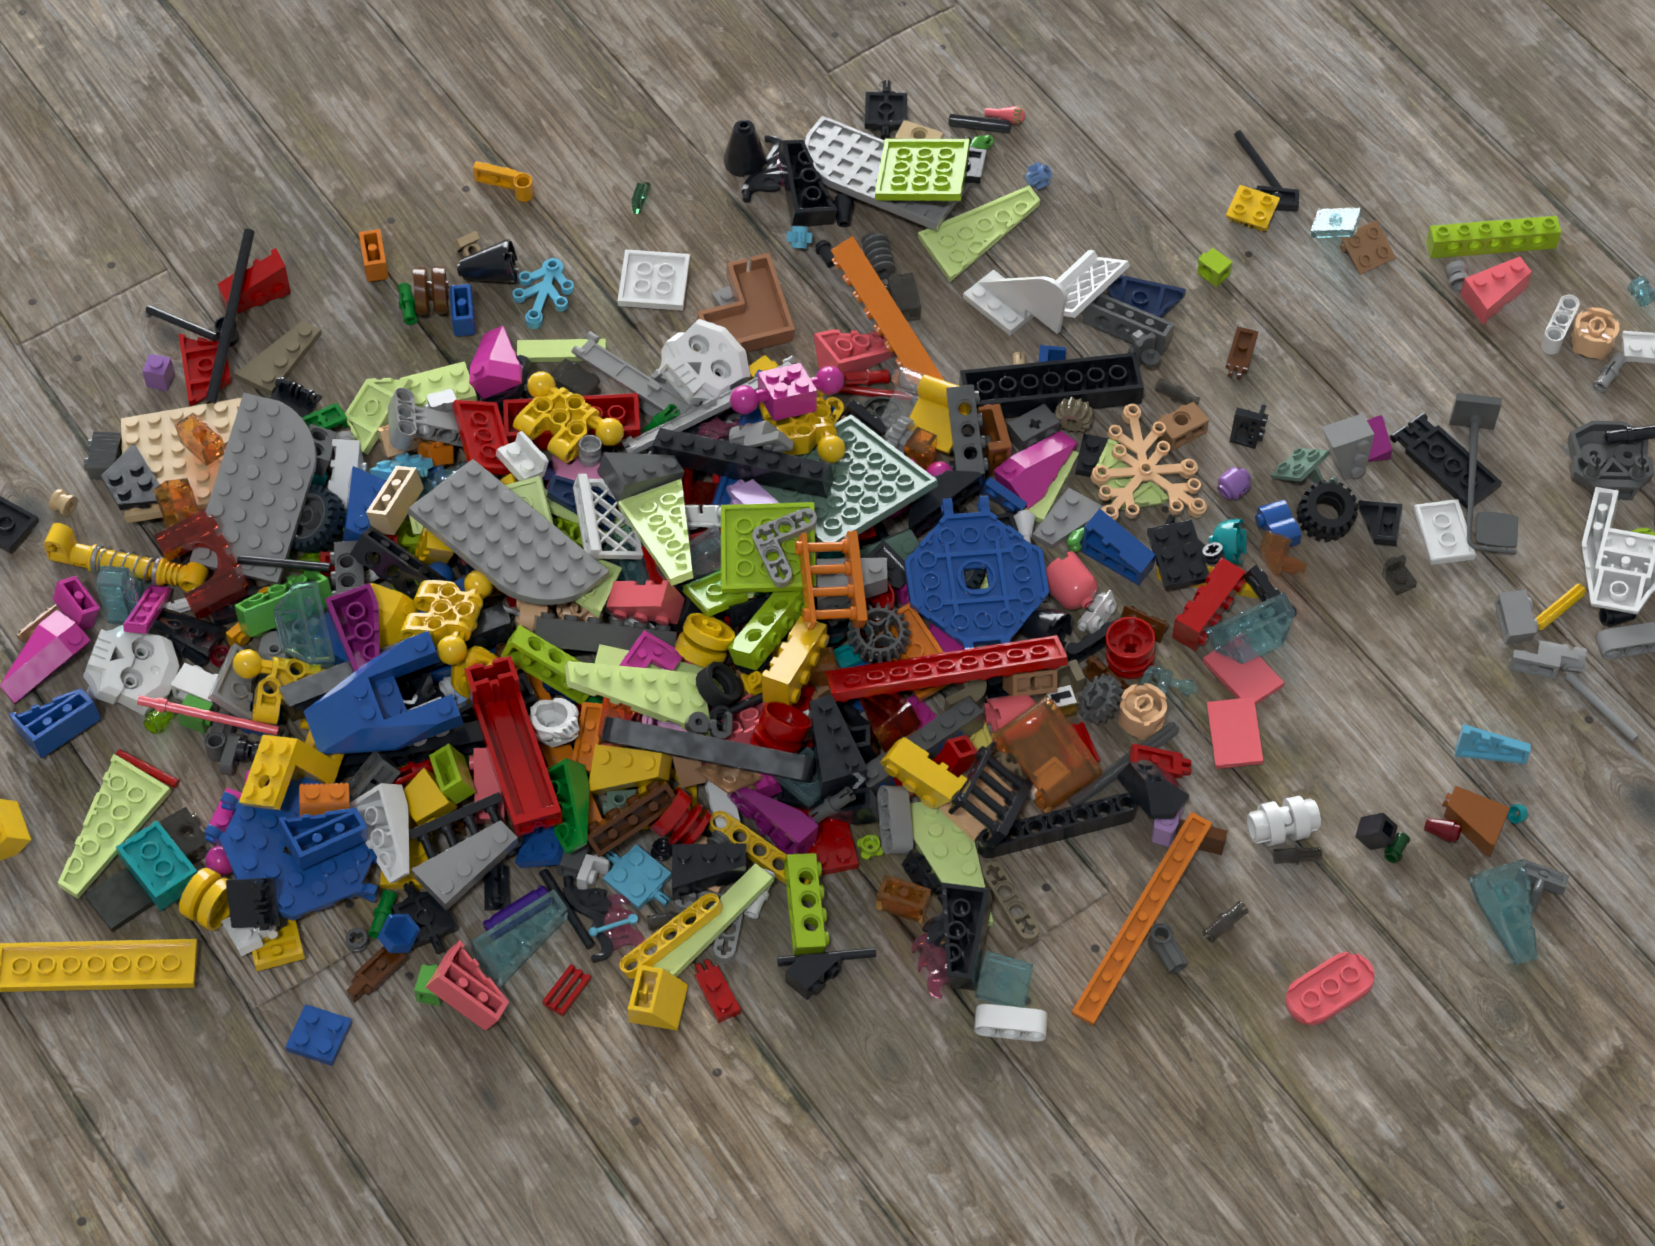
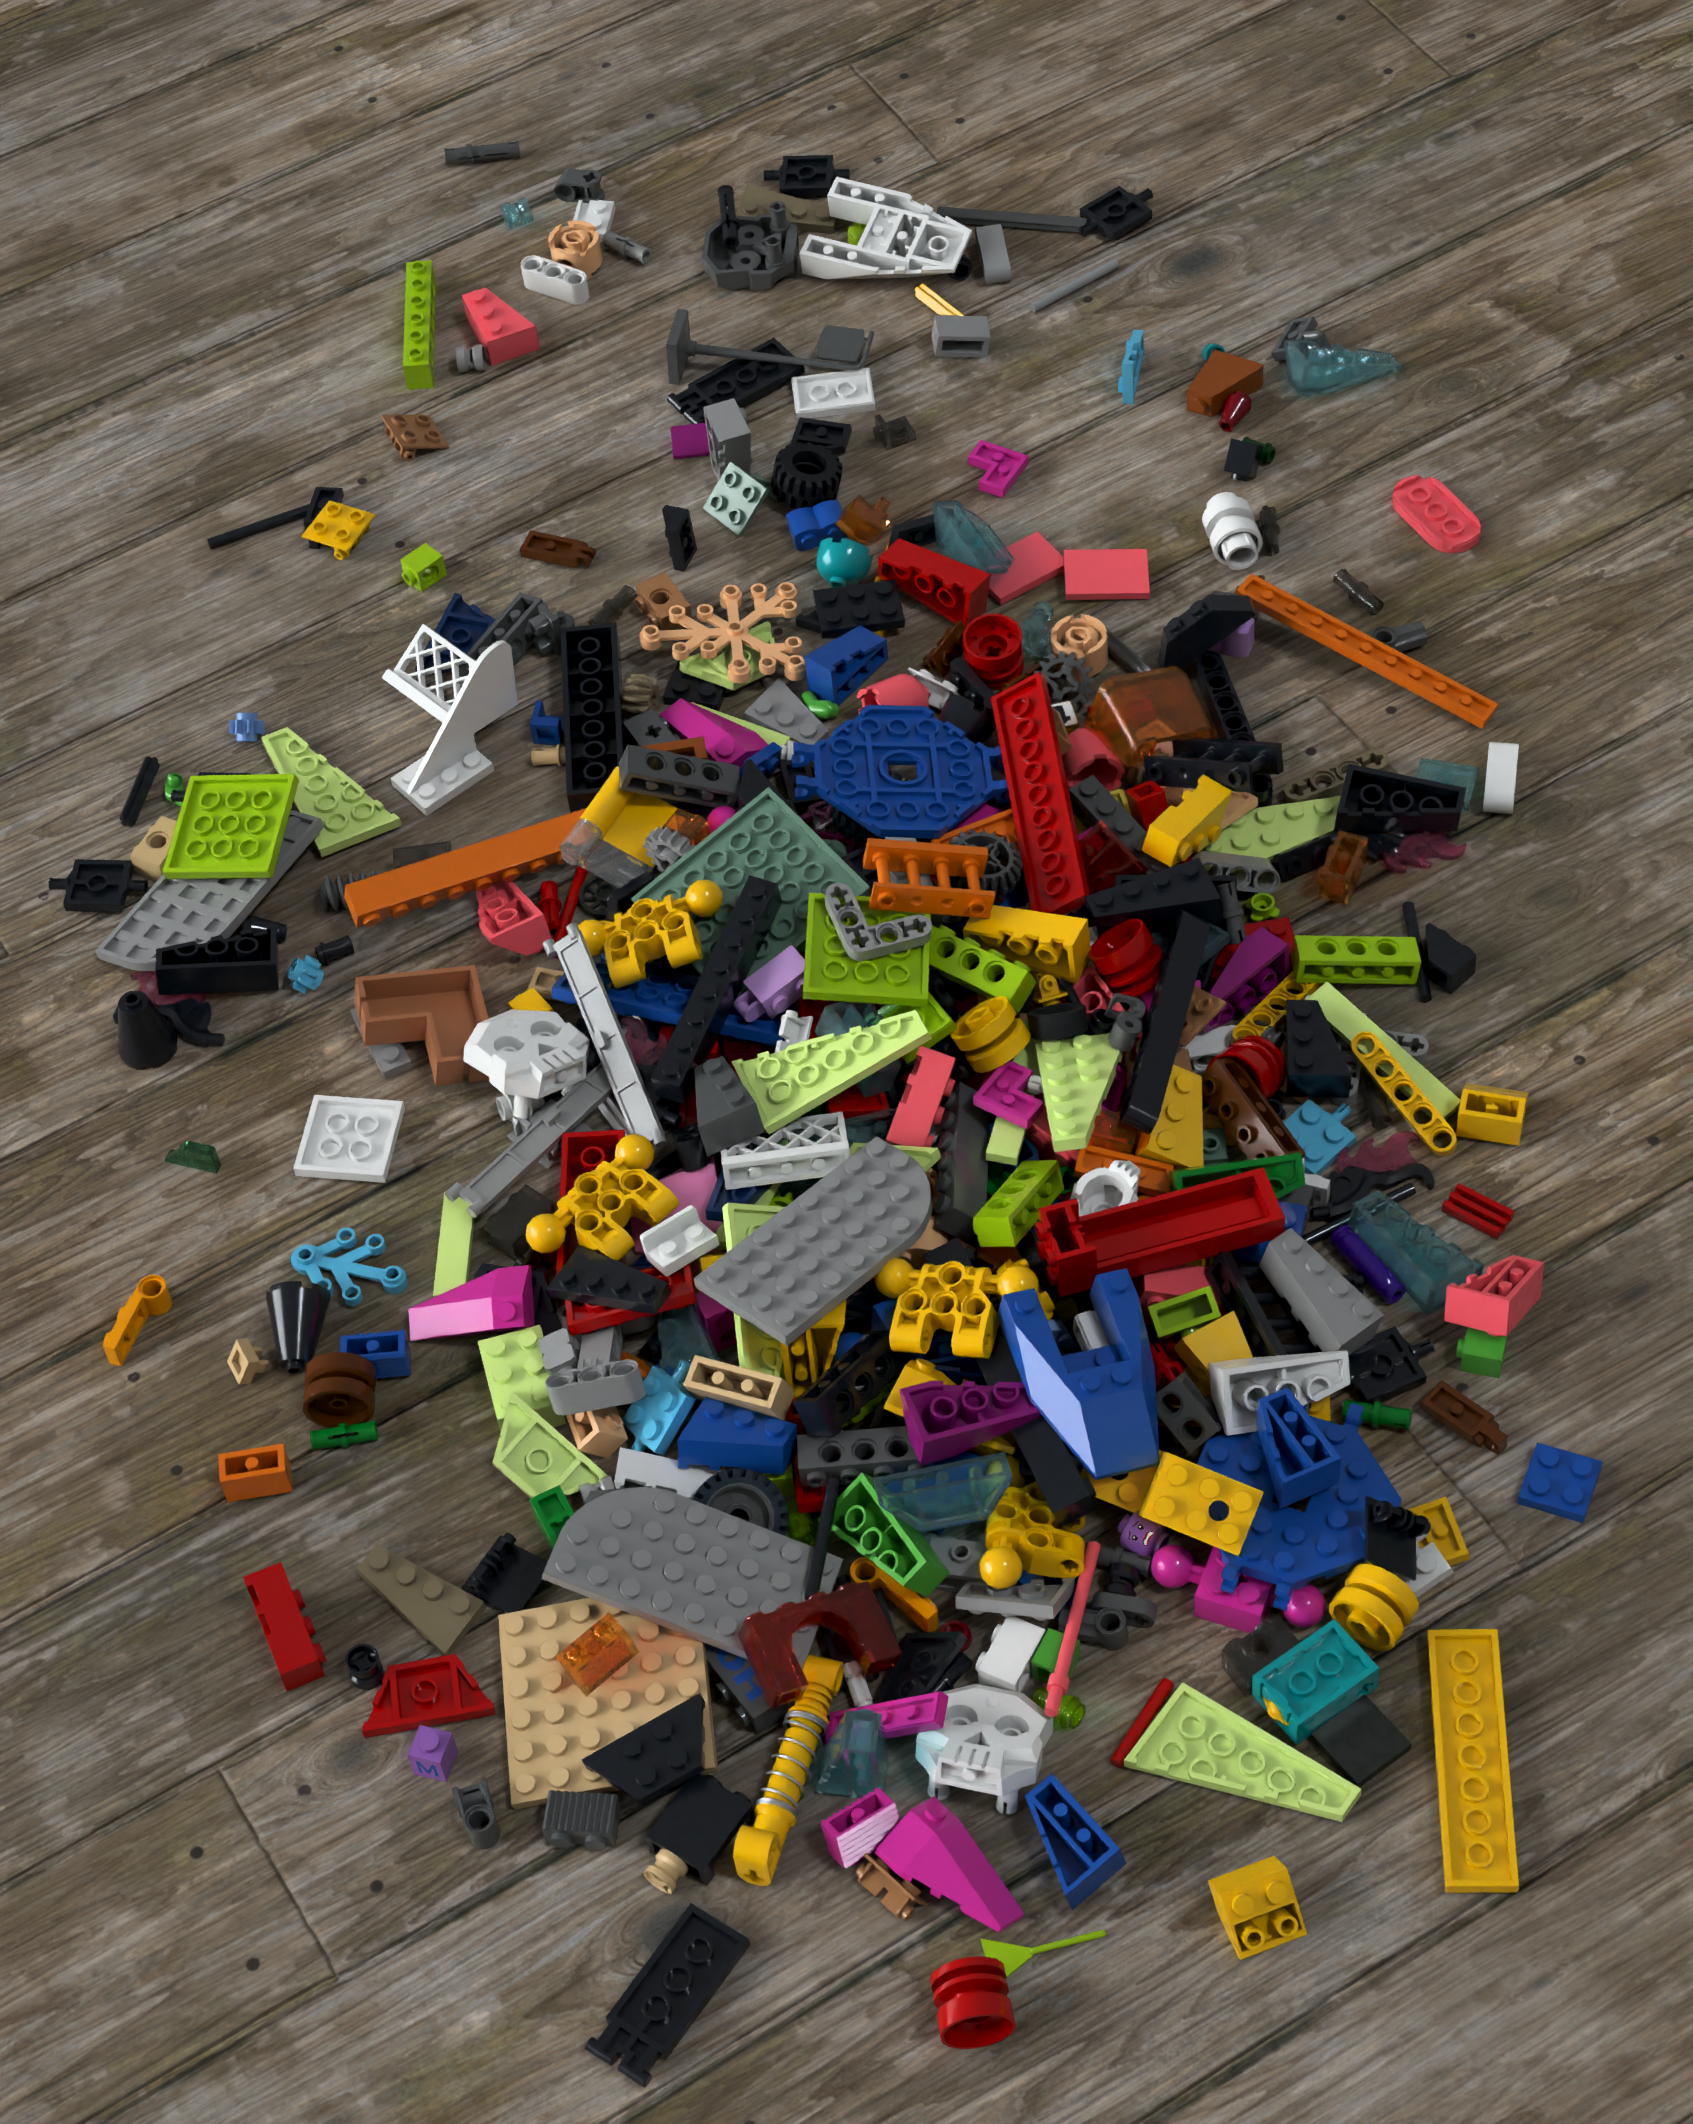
camera: 80 degrees left, 5 degrees down
black bar [145,305,219,342] -> none
clear orange brick [153,478,203,532] -> none
black piece [205,229,255,404] -> none
orange brick [299,782,349,817] -> none
dark grey bush [345,928,369,953] -> none
blue panel [378,914,420,953] -> none
light grey wheel [579,435,602,467] -> none
medium azure hinge [589,914,638,937] -> none
green pin [642,404,680,434] -> none
red hinge [694,959,741,1024] -> none
light grey plate [729,420,794,453] -> none
dark pink brick [730,363,844,421] -> none
coral piece [985,106,1025,125] -> none
red hinge [1130,744,1192,778] -> none
black bush [1202,542,1225,565] -> none
medium lavender head [1217,467,1251,500] -> none
clear light blue plate [1311,208,1362,238] -> none
light grey plate [1509,641,1587,679] -> none
none -> dark grey piece [452,1777,500,1850]
none -> black wing [547,1245,672,1314]
none -> black panel [646,1773,755,1886]
none -> dark pink plate [968,440,1029,498]

